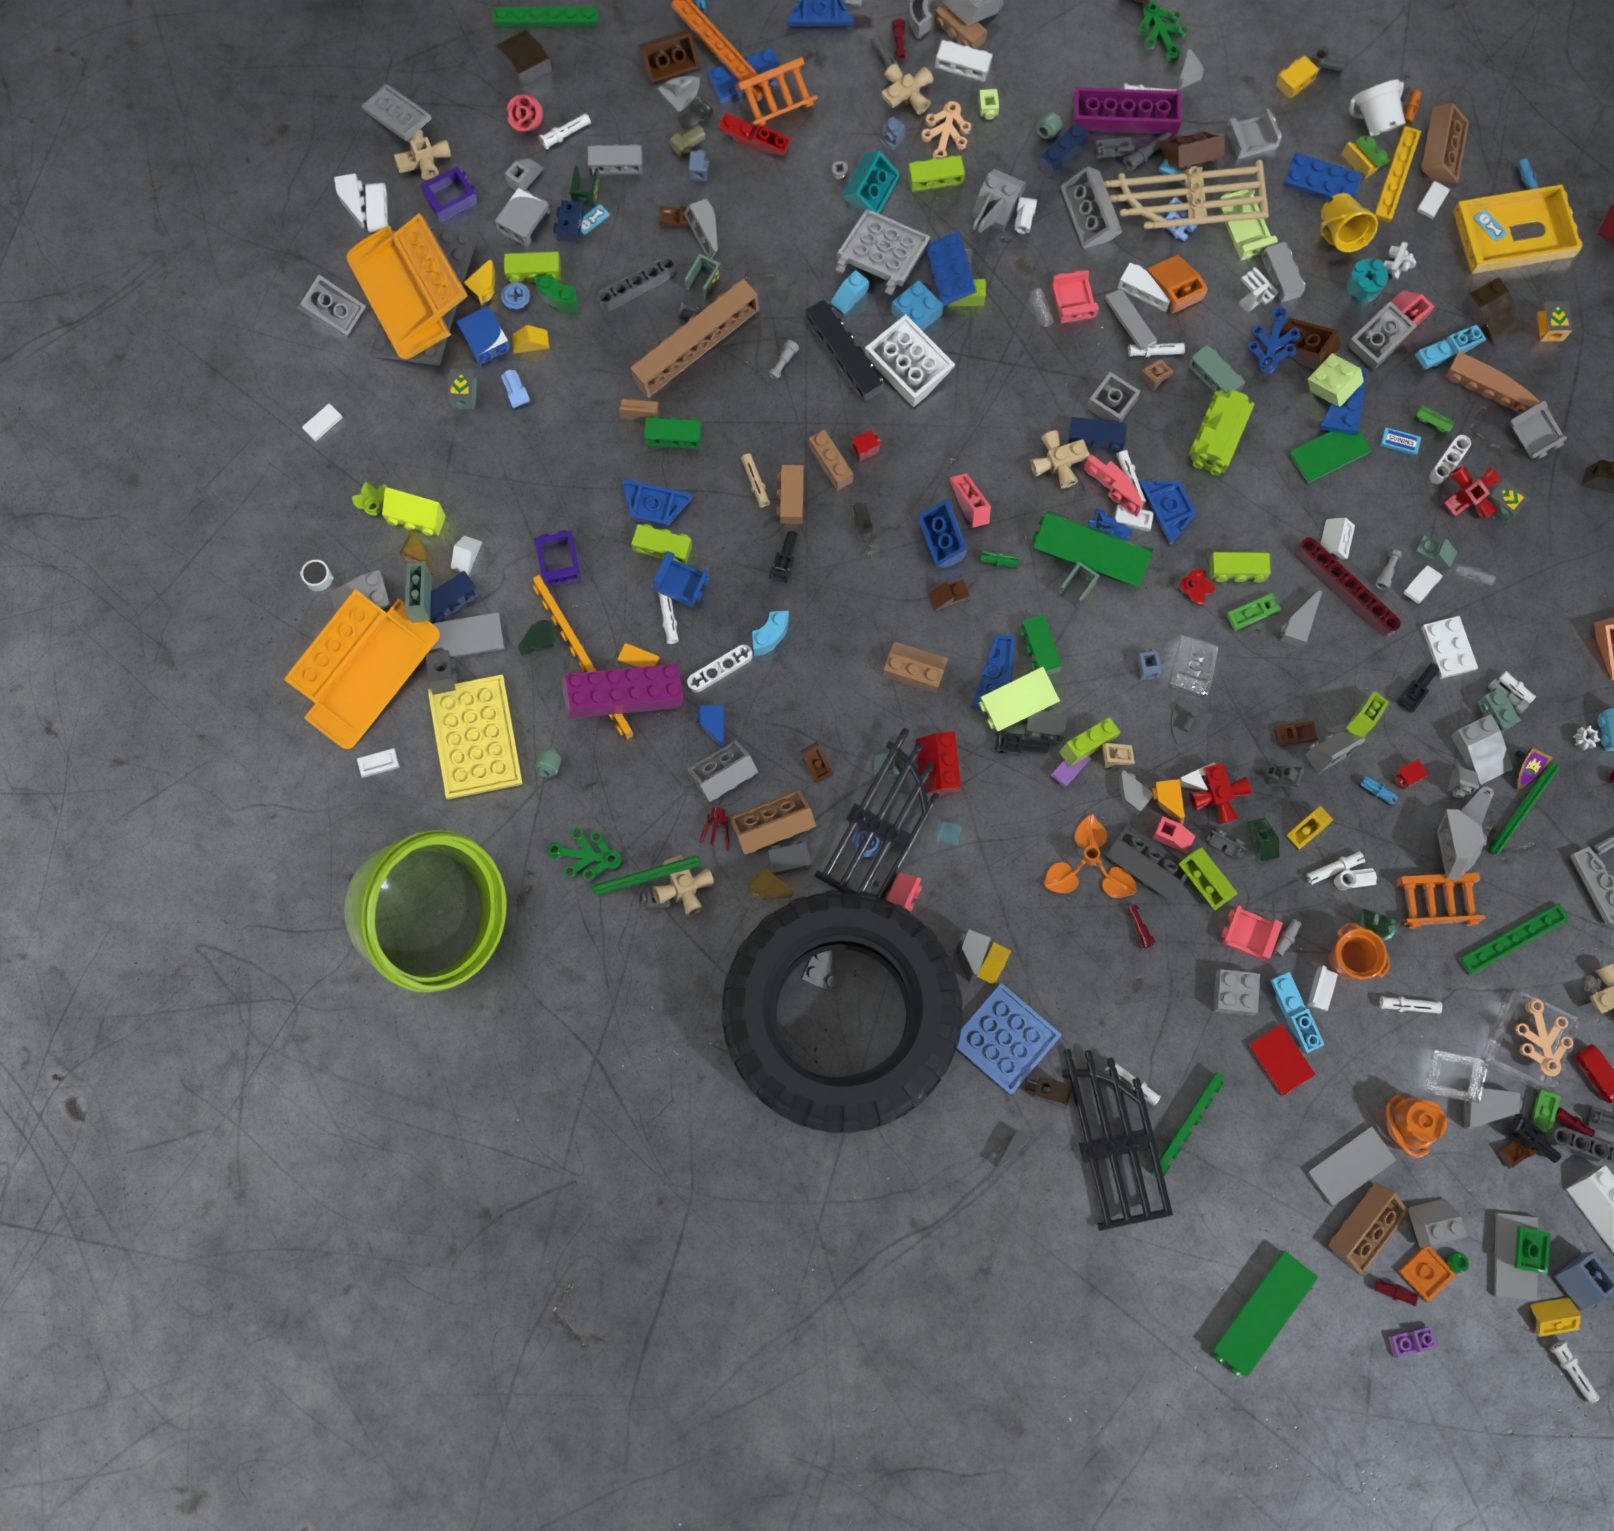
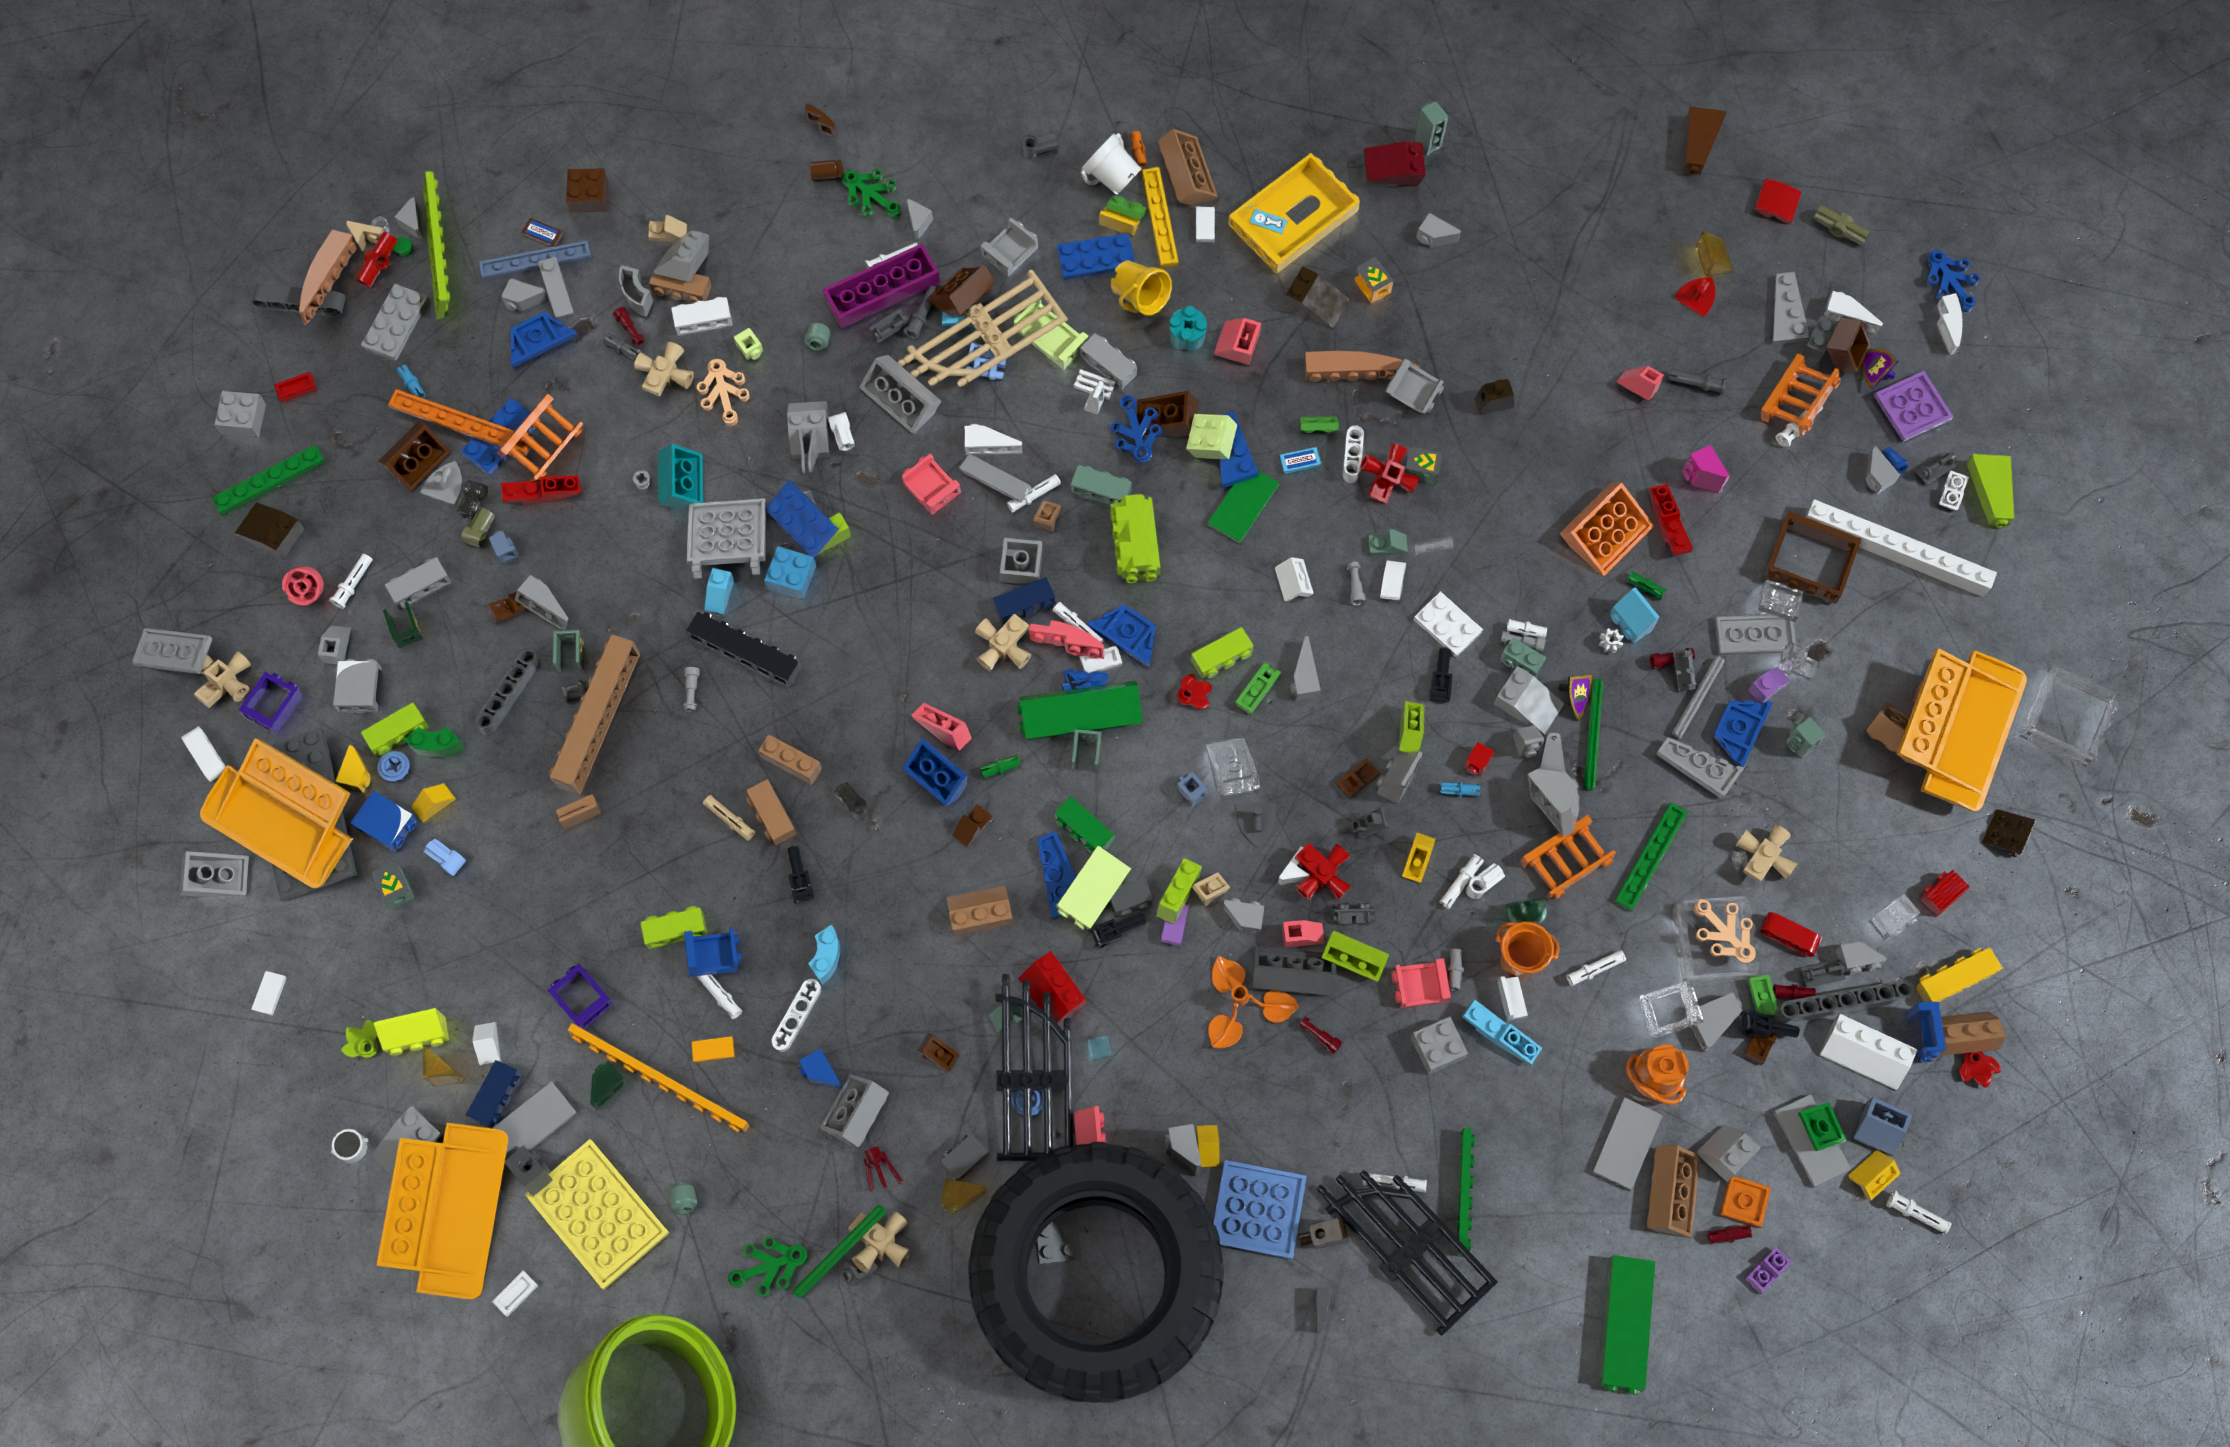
camera: 30 degrees left, 5 degrees down
white slope [334,173,367,230] -> none
sand green brick [405,561,432,623] -> none
dark blue brick [553,200,585,243] -> none
magenta brick [561,664,684,719] -> none
sticker [581,204,610,235] -> none
blue wing [623,479,693,527] -> none
green brick [644,416,702,449] -> none
medium nougat slope [729,790,816,855] -> none
red brick [851,430,881,461] -> none
white slope [865,314,955,407] -> none
sand blue brick [880,117,906,150] -> none
lime brick [908,156,965,191] -> none
clear pin [1032,288,1054,326] -> none
dark blue brick [1038,122,1089,178] -> none
orange slope [1146,254,1208,314] -> none
light orange slope [1152,779,1185,825] -> none
clear green slope [1247,818,1280,861] -> none
red tile [1248,1024,1316,1096] -> none
yellow brick [1275,55,1319,99] -> none
dark red beam [1296,537,1401,637] -> none
light grey slope [1348,301,1417,371] -> none
white hips [1384,242,1416,280] -> none
medium azure slope [1415,324,1486,370] -> none
green tile [1447,1252,1469,1274] -> none
dark azure pin [1517,158,1539,190] -> none

